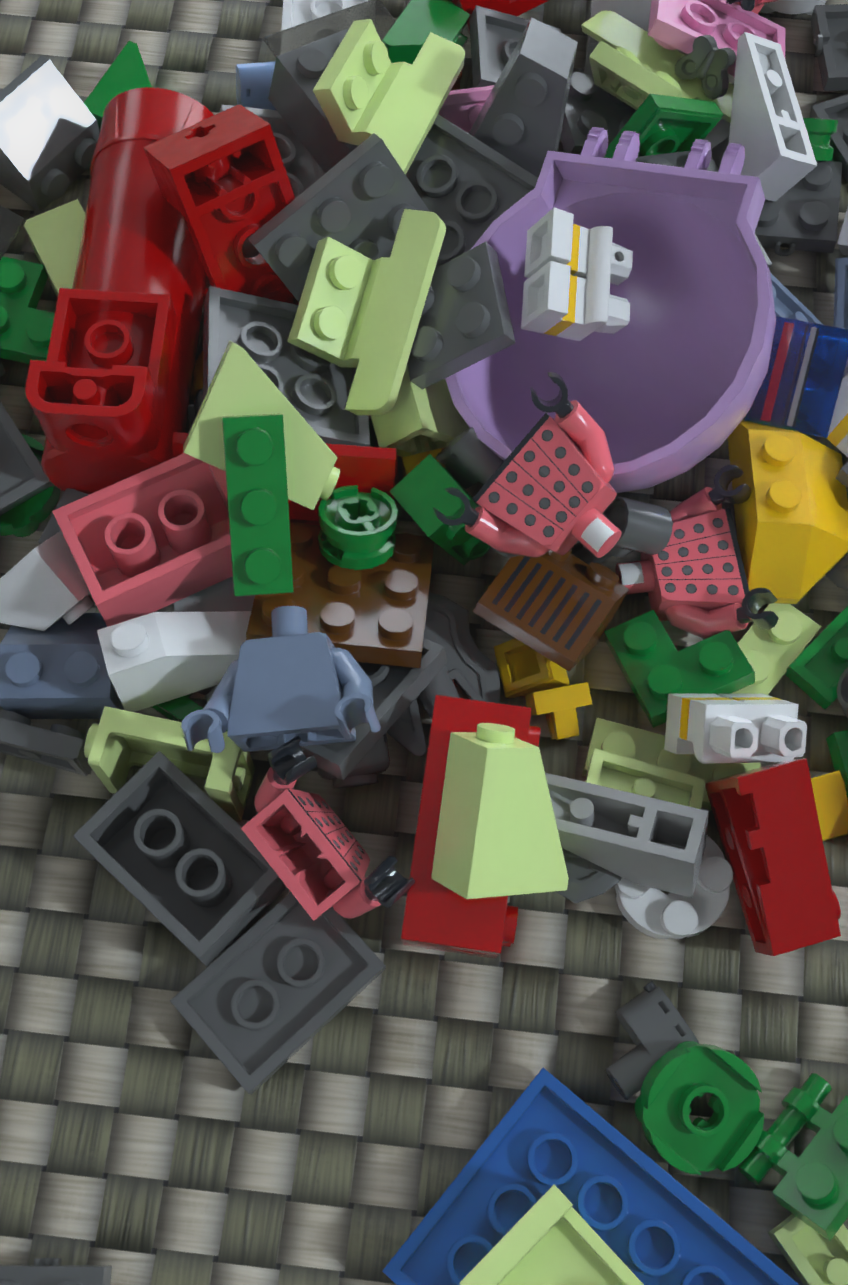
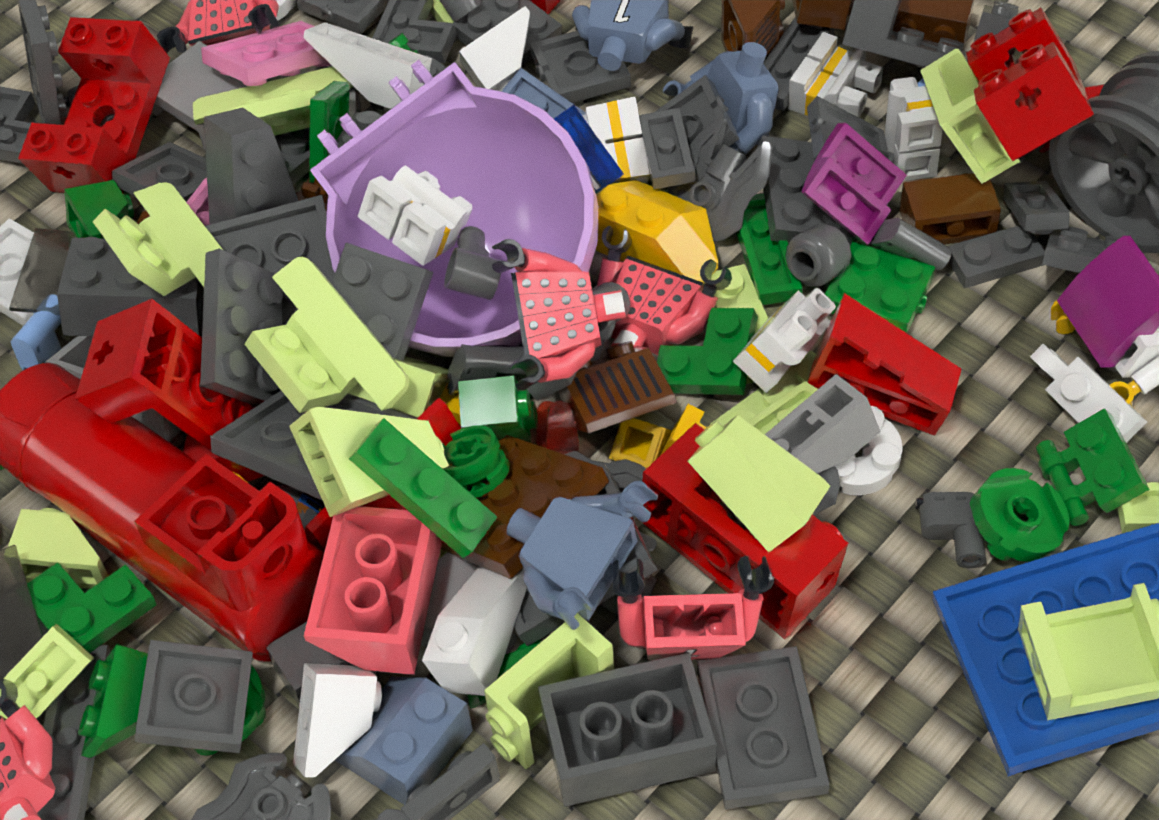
camera: 50 degrees left, 15 degrees down
pearl dark grey piece [674,35,736,100] -> none
none -> dark grey pin [444,226,501,300]
none -> clear red helmet [536,400,579,454]

